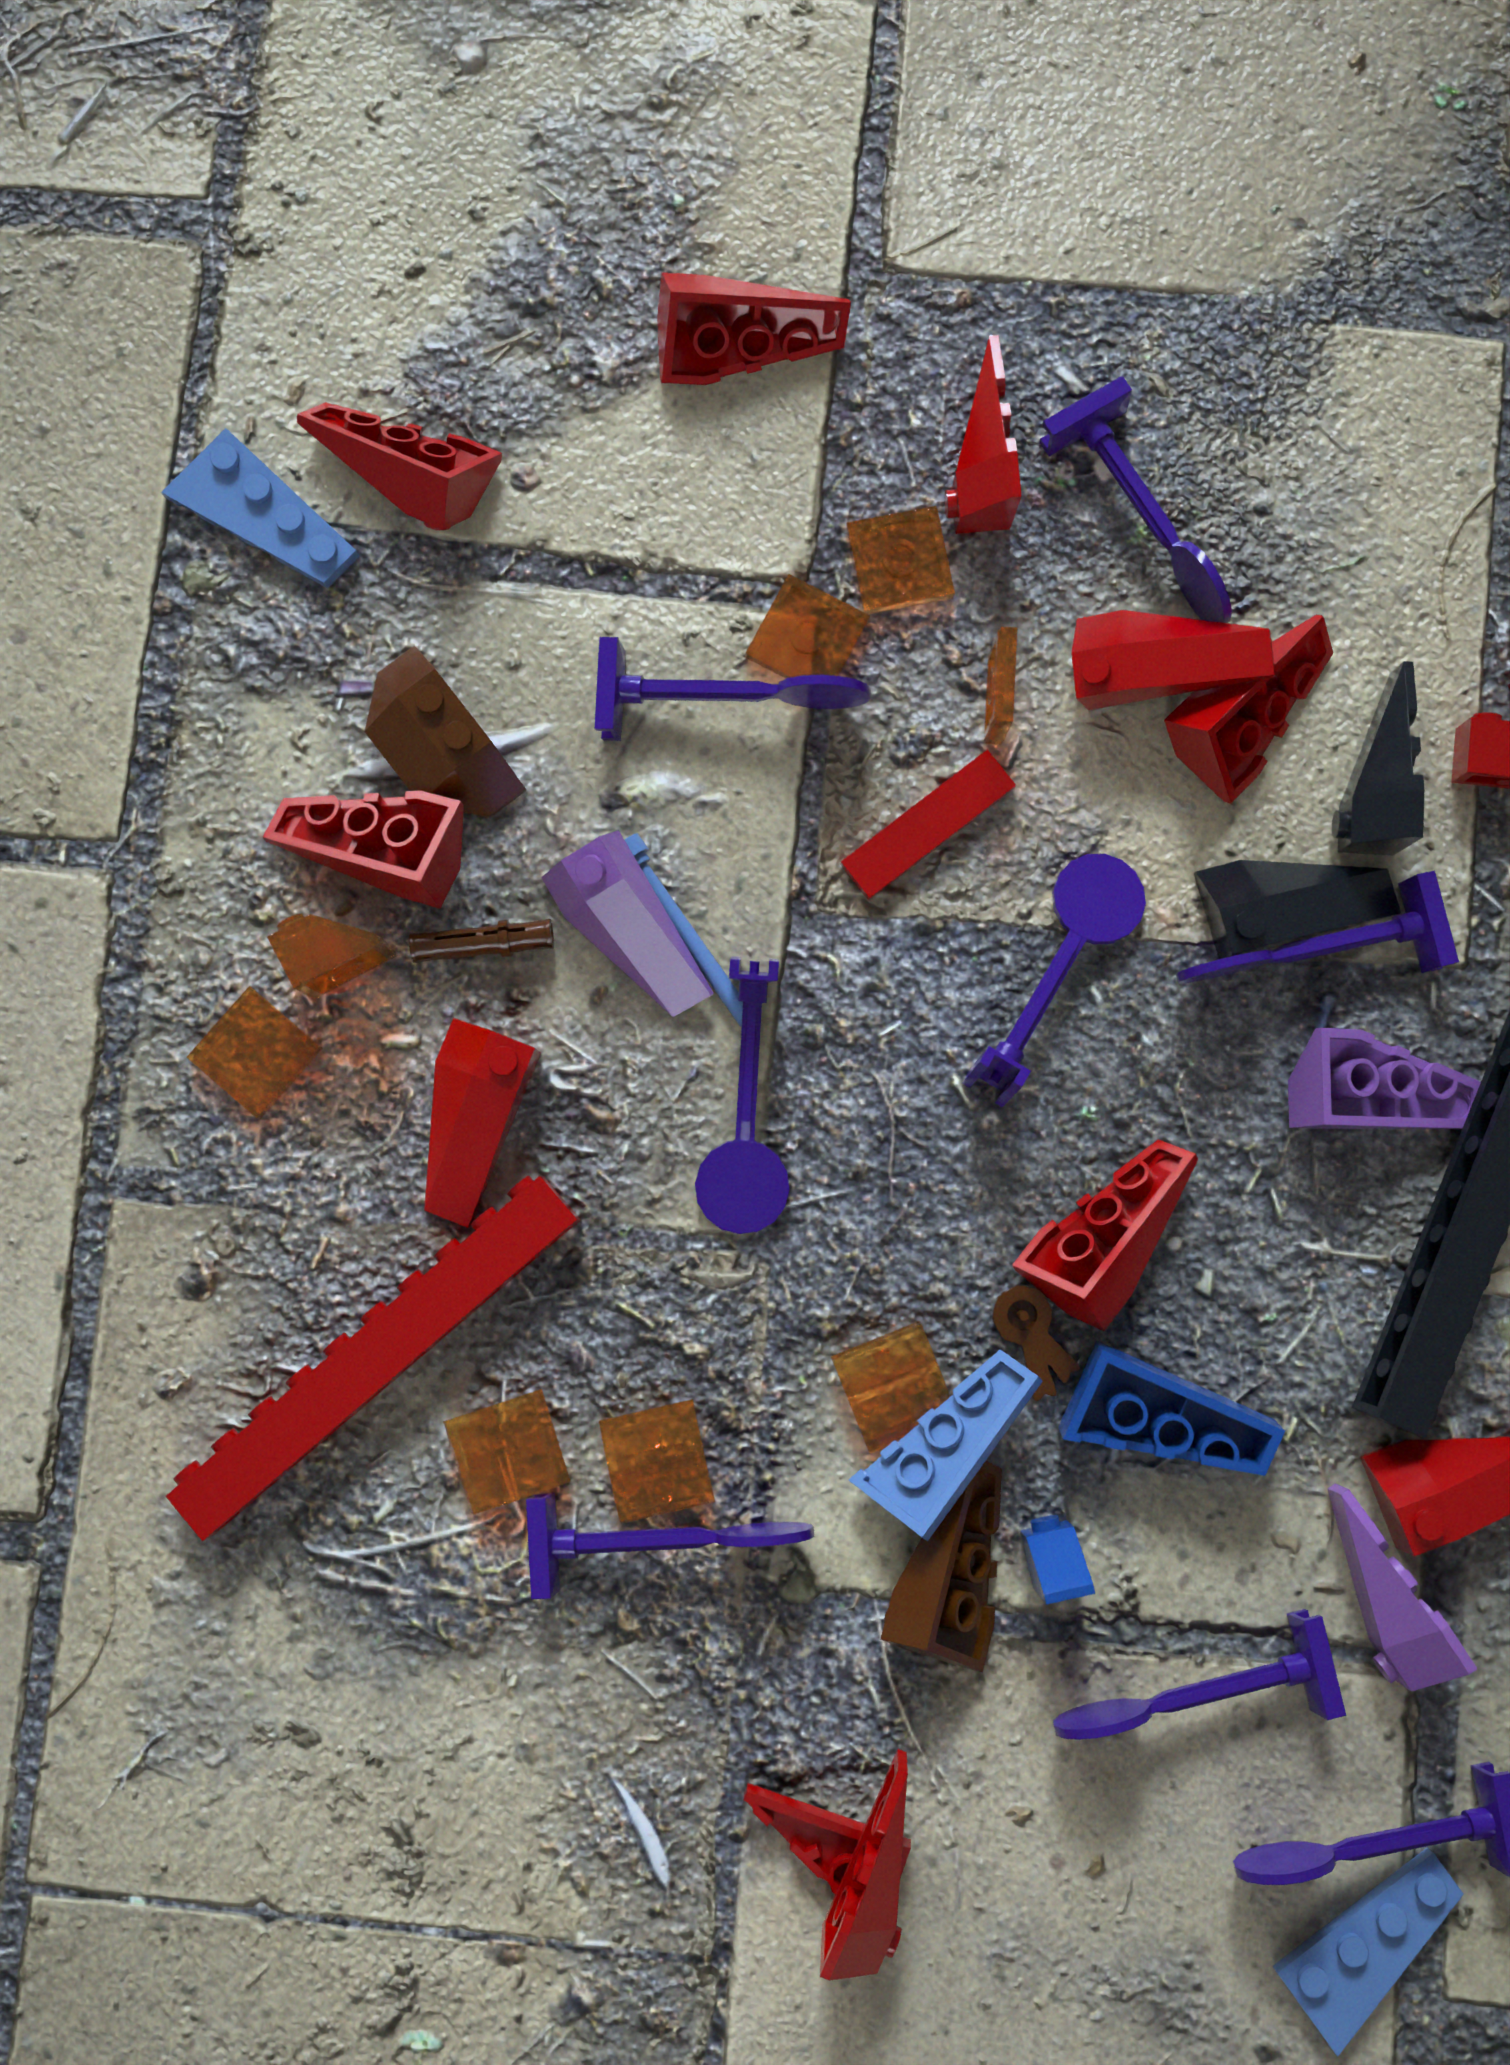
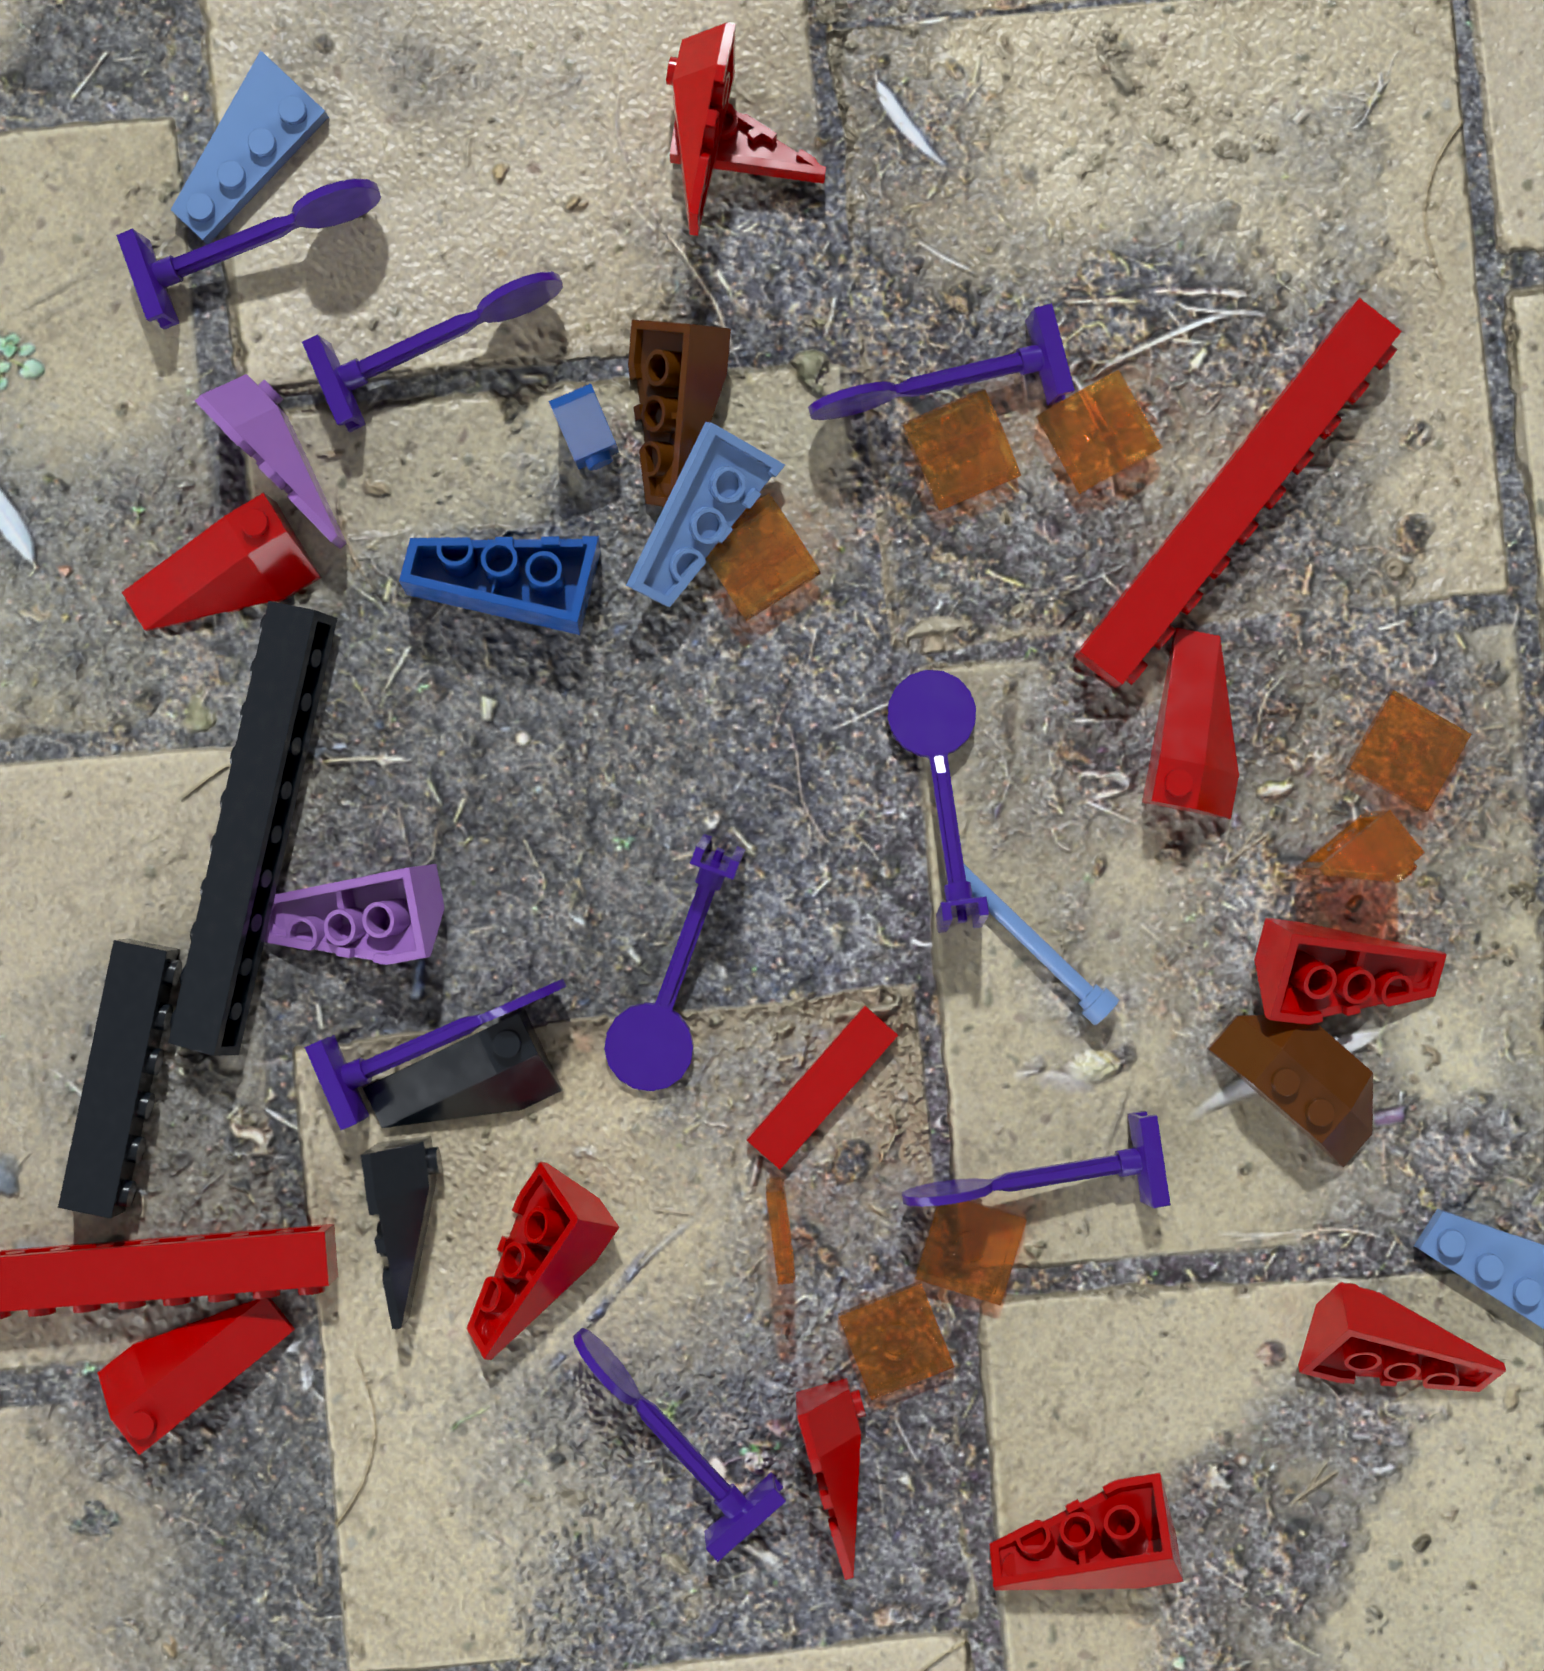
camera: 165 degrees right, 5 degrees up
reddish brown pin [409,919,554,963] -> none
medium lavender wedge [541,830,714,1017] -> none
reddish brown piece [992,1285,1080,1402] -> none
red wedge [1012,1139,1198,1331] -> none
red wedge [1071,610,1276,710] -> none

